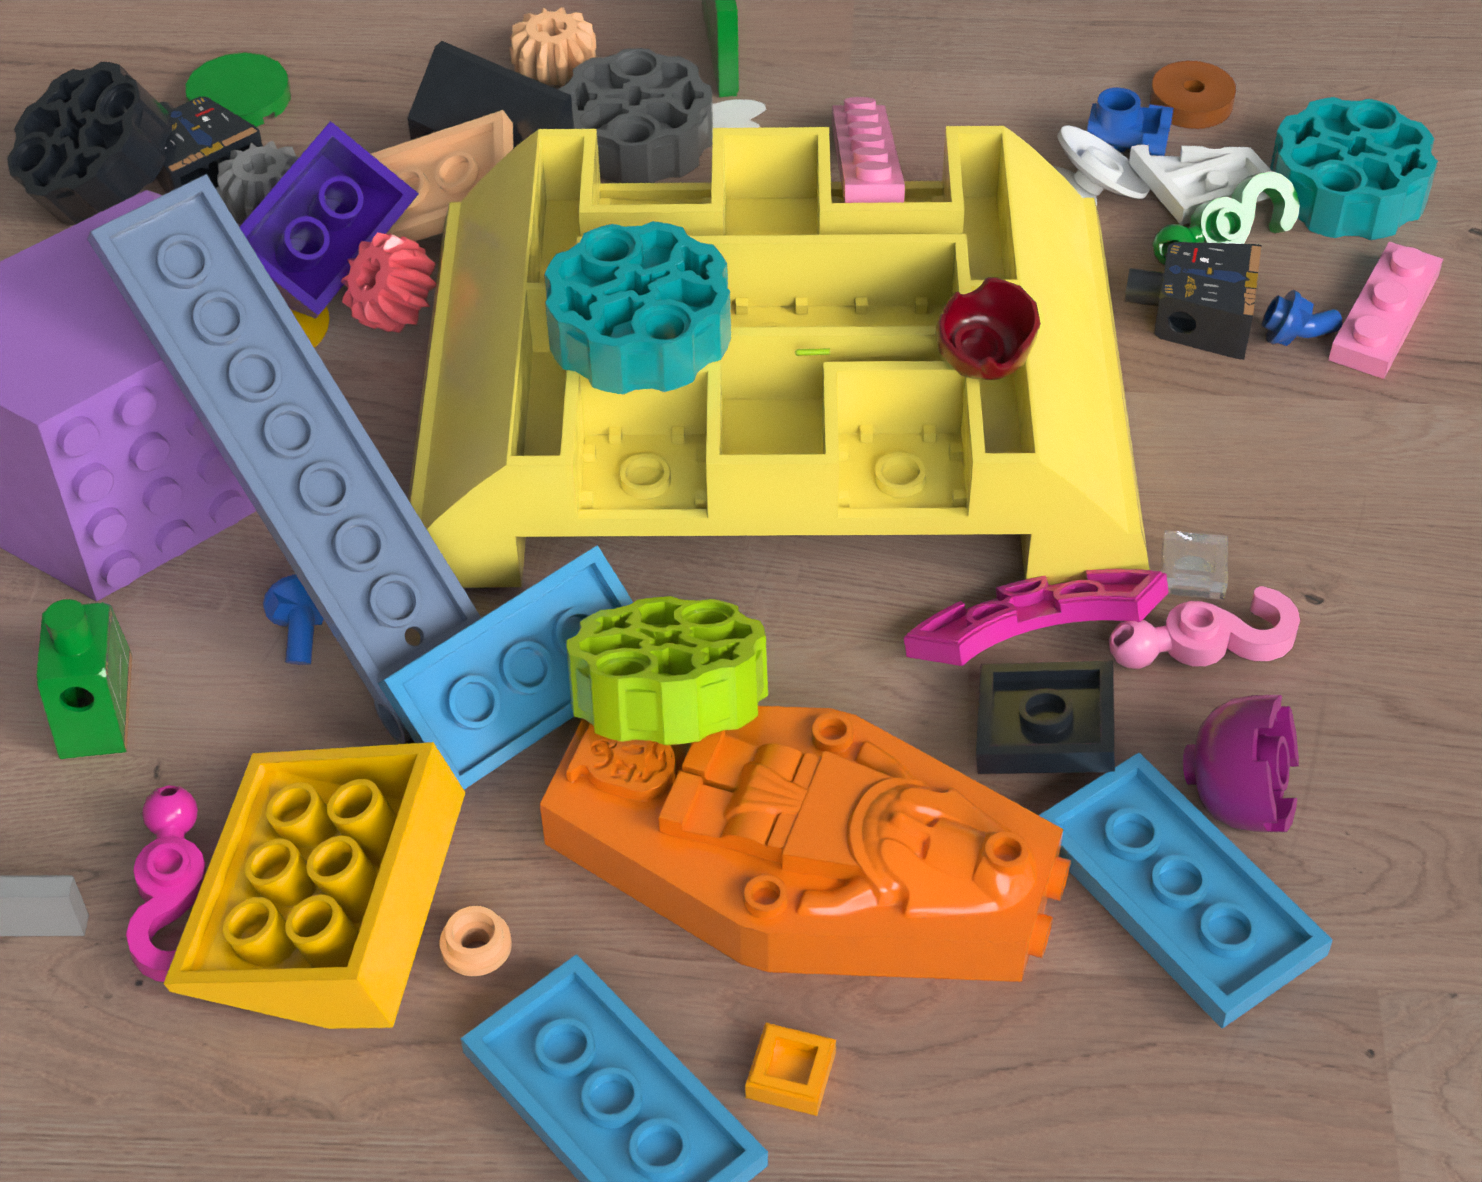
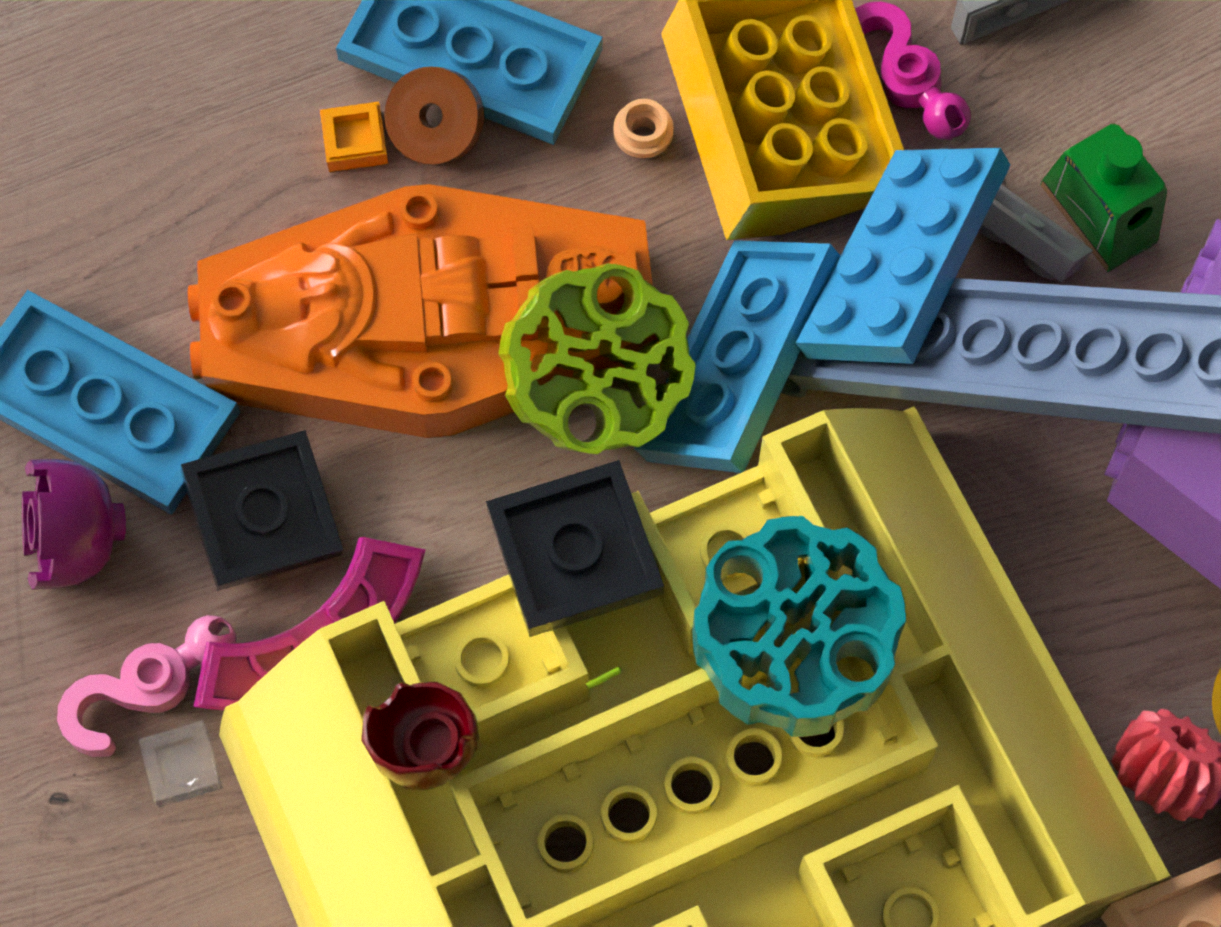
camera: 155 degrees right, 20 degrees up
none -> dark orange piece [384,66,484,165]
none -> black plate [486,460,664,637]
none -> dark azure plate [796,148,1011,364]
none -> light grey plate [939,145,1093,282]

